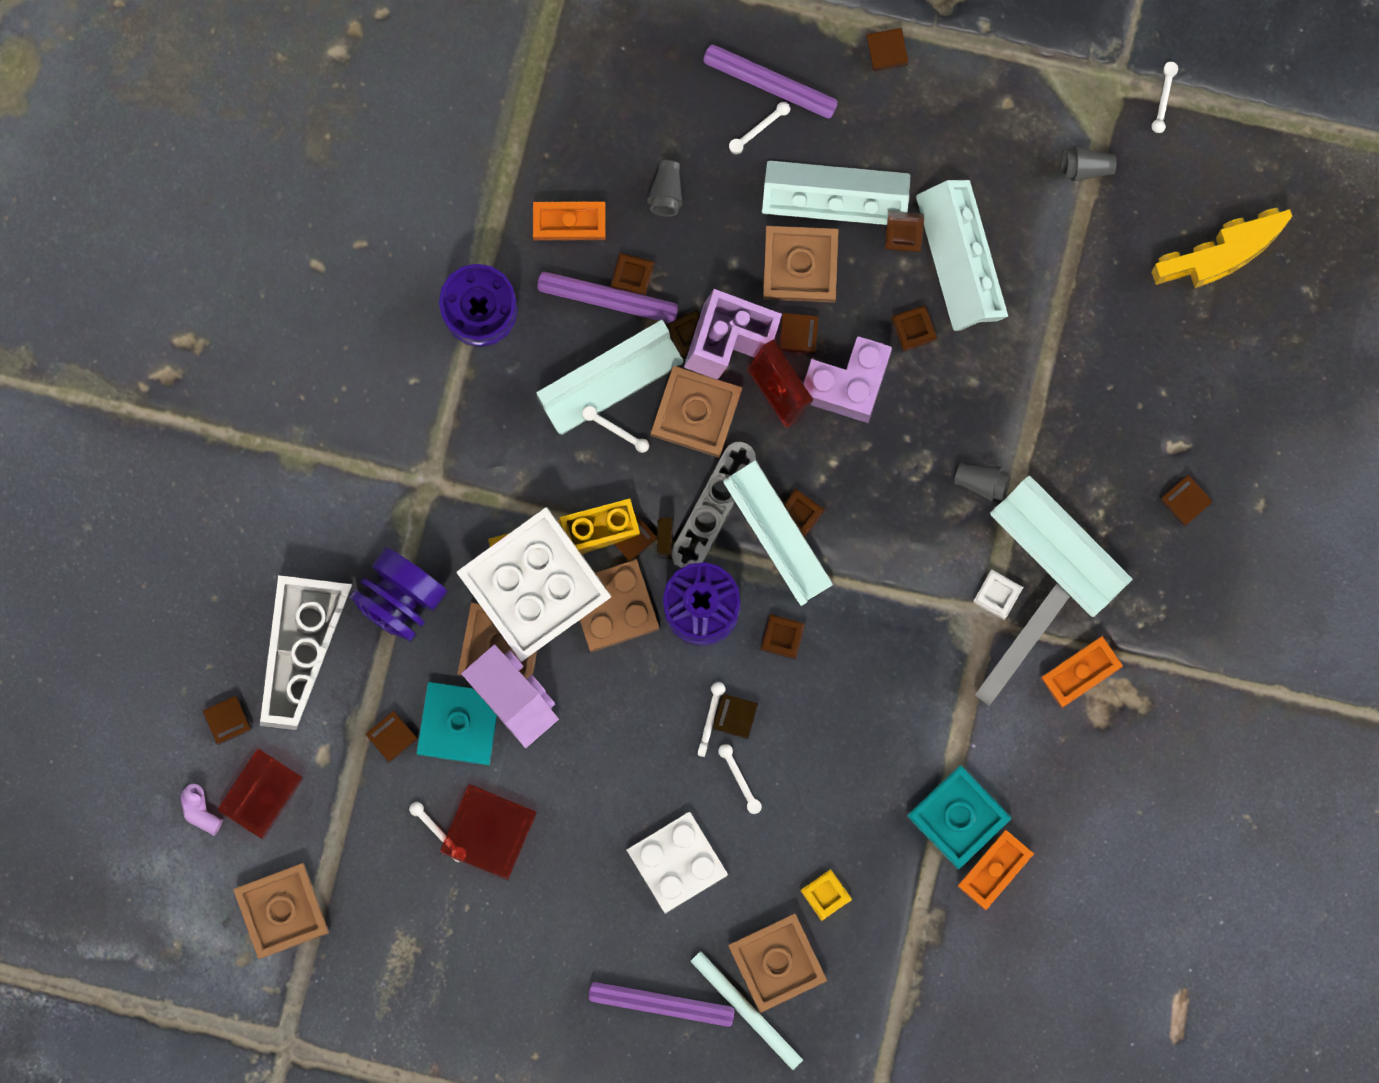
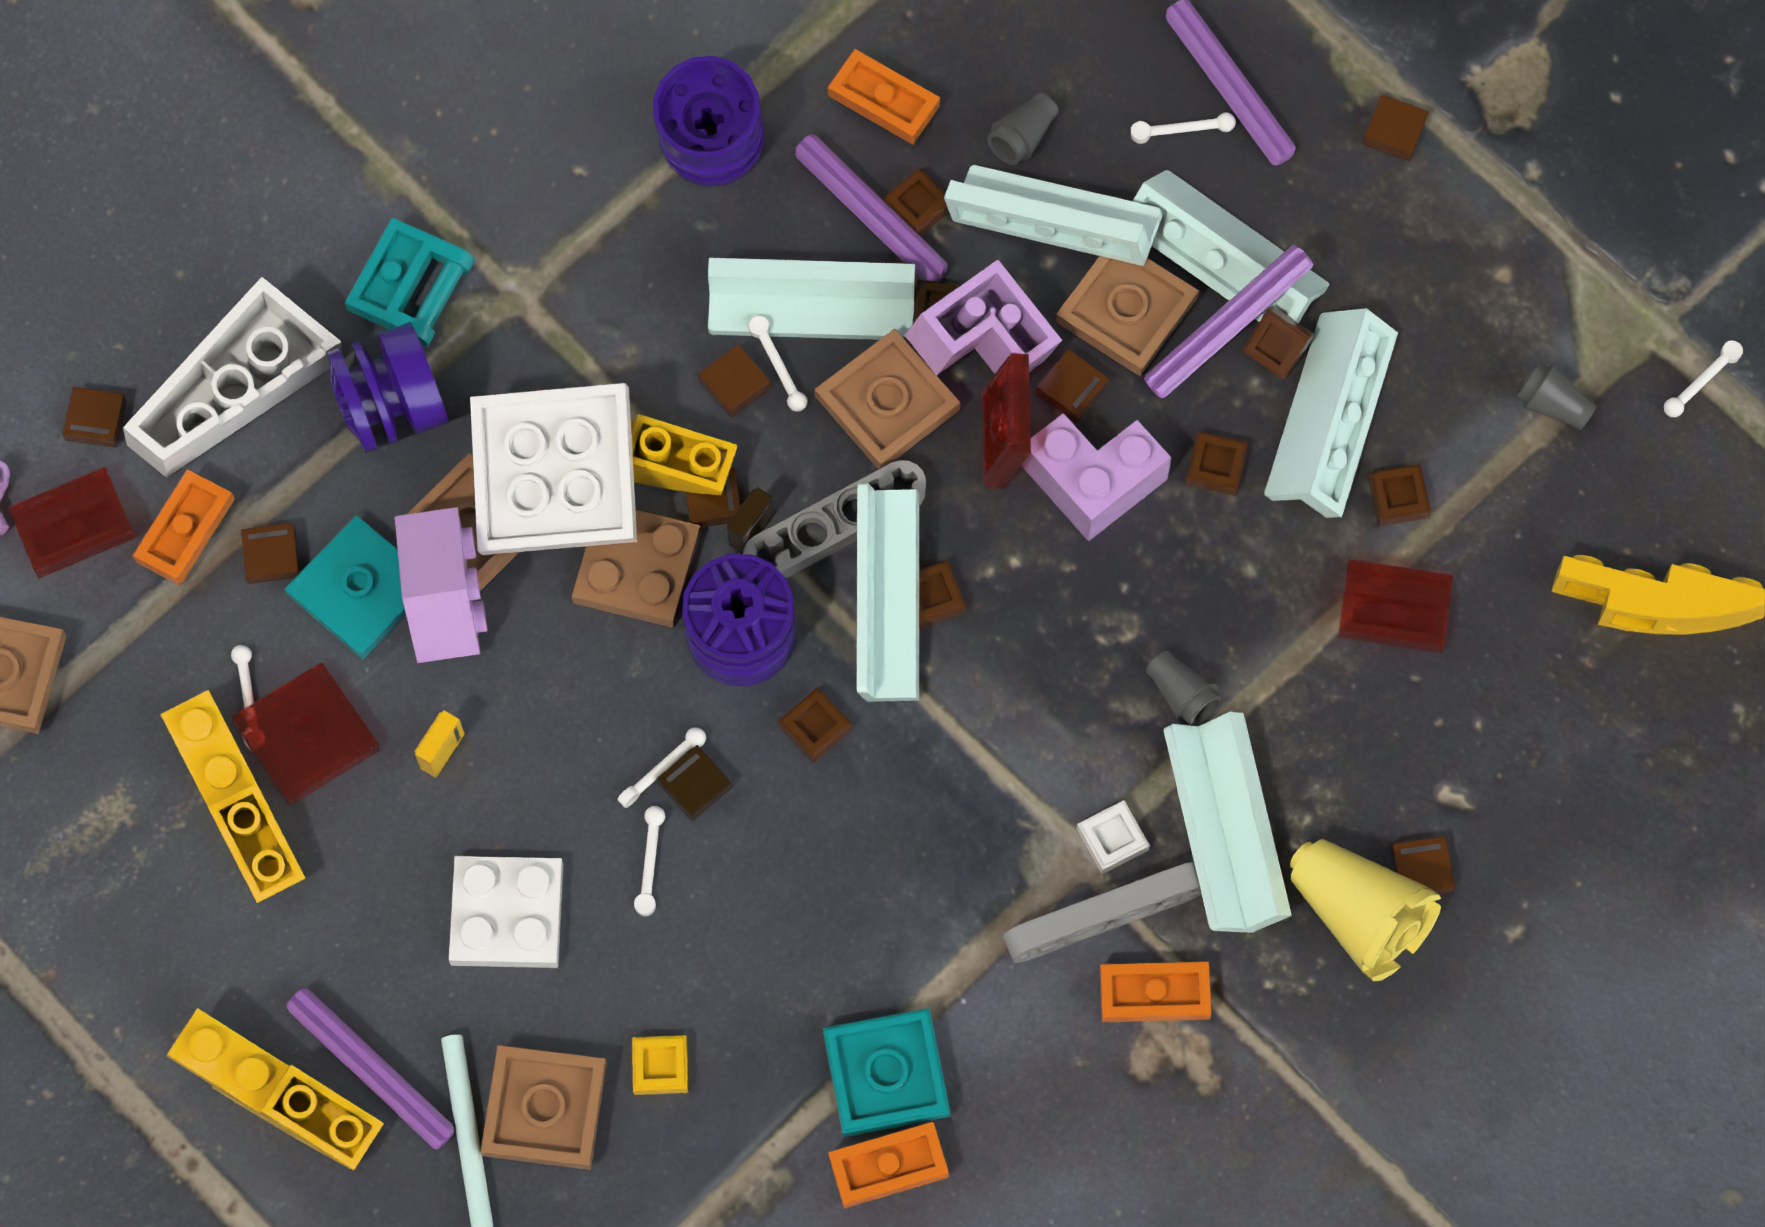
camera: 30 degrees right, 10 degrees down
none -> orange plate [132,469,235,586]
none -> yellow slope [160,690,306,903]
none -> yellow slope [167,1008,384,1171]
none -> teal plate [345,218,475,348]
none -> yellow tile [414,710,465,778]
none -> reddish brown tile [698,344,771,418]
none -> light aqua panel [944,165,1162,266]
none -> medium lavender axle [1144,245,1313,398]
none -> light yellow cone [1290,839,1441,981]
none -> clear red plate [1337,559,1453,653]
none -> reddish brown tile [1368,464,1431,527]

